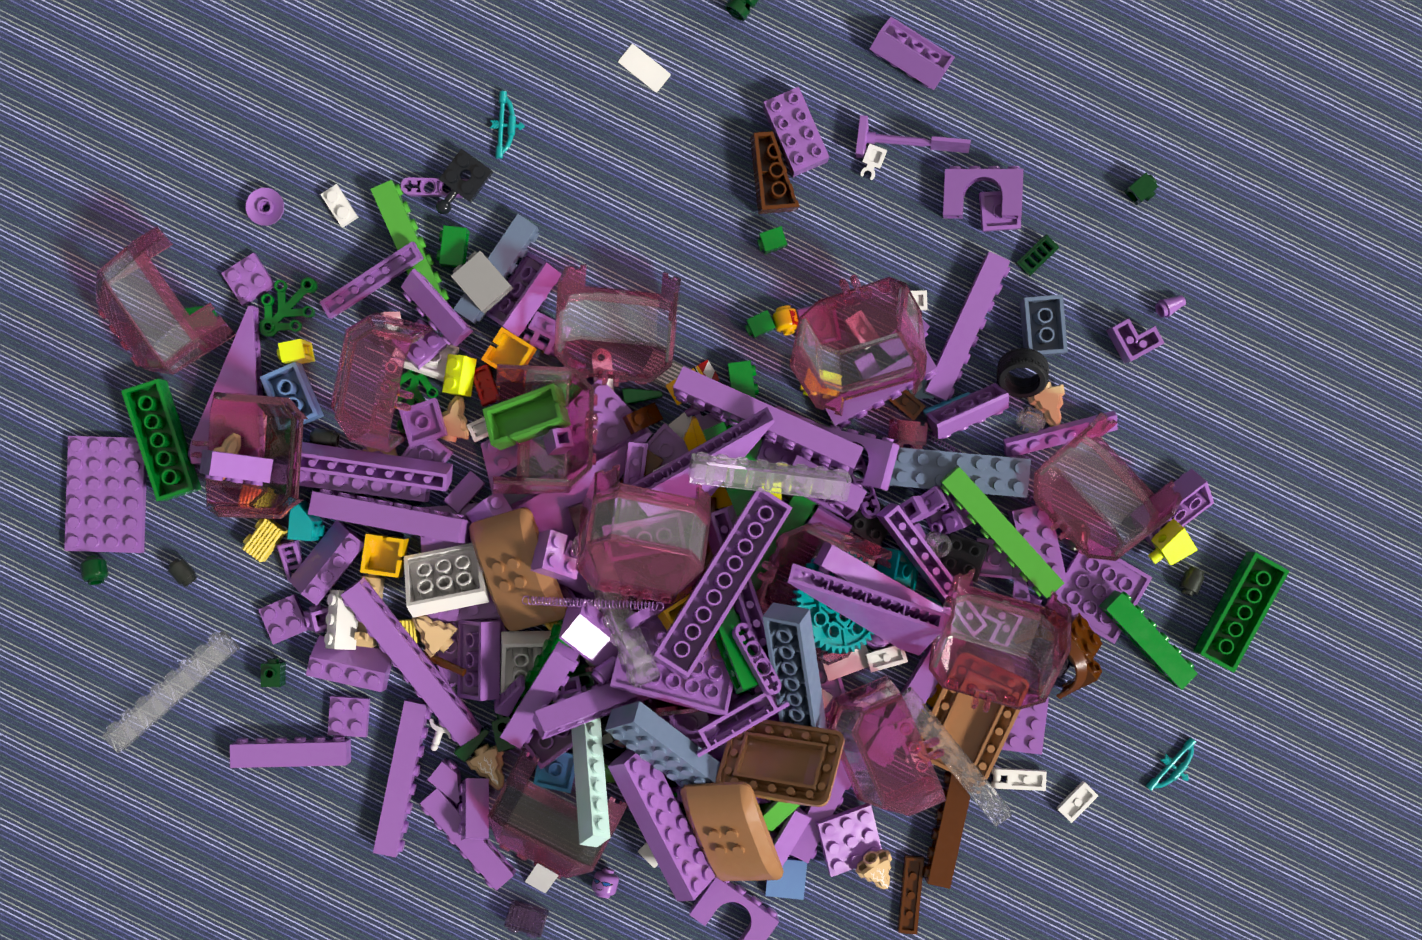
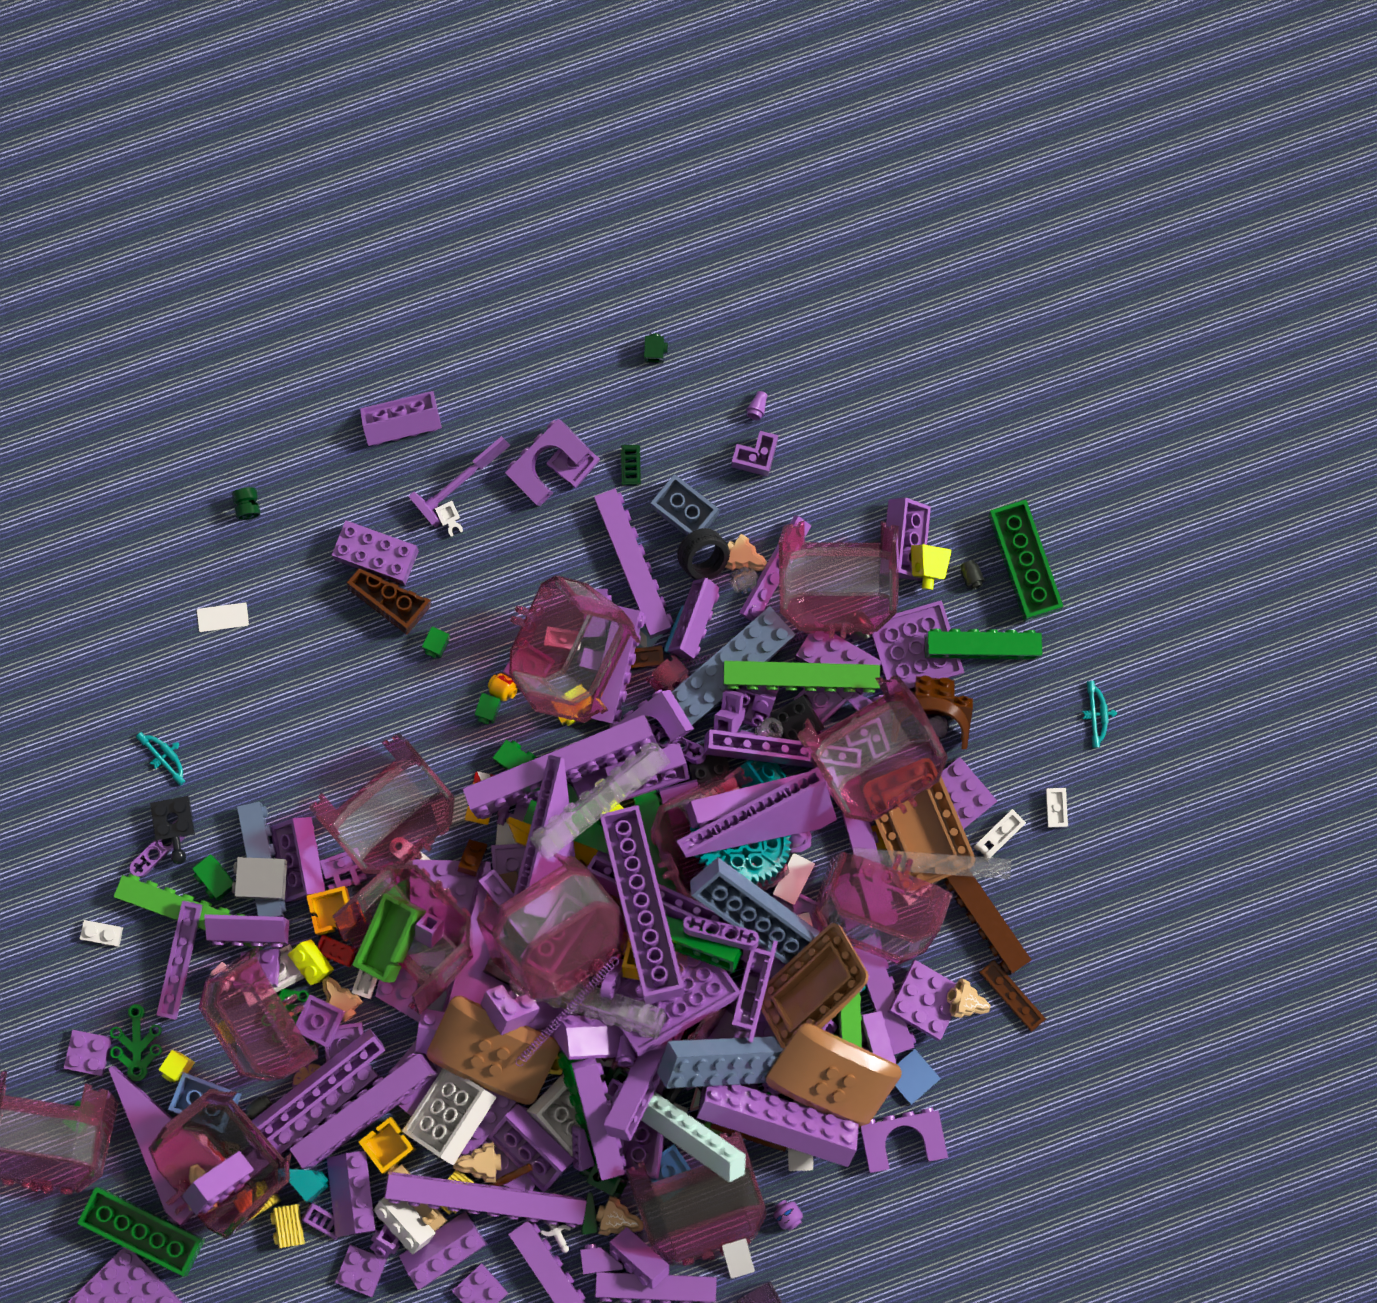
camera: 45 degrees left, 10 degrees down
medium lavender dish [246,188,284,226] -> none
medium lavender slope [444,471,485,514] -> none
dark green slope [622,388,663,404] -> none
white plate [865,645,908,673] -> none
white plate [907,290,927,311] -> none

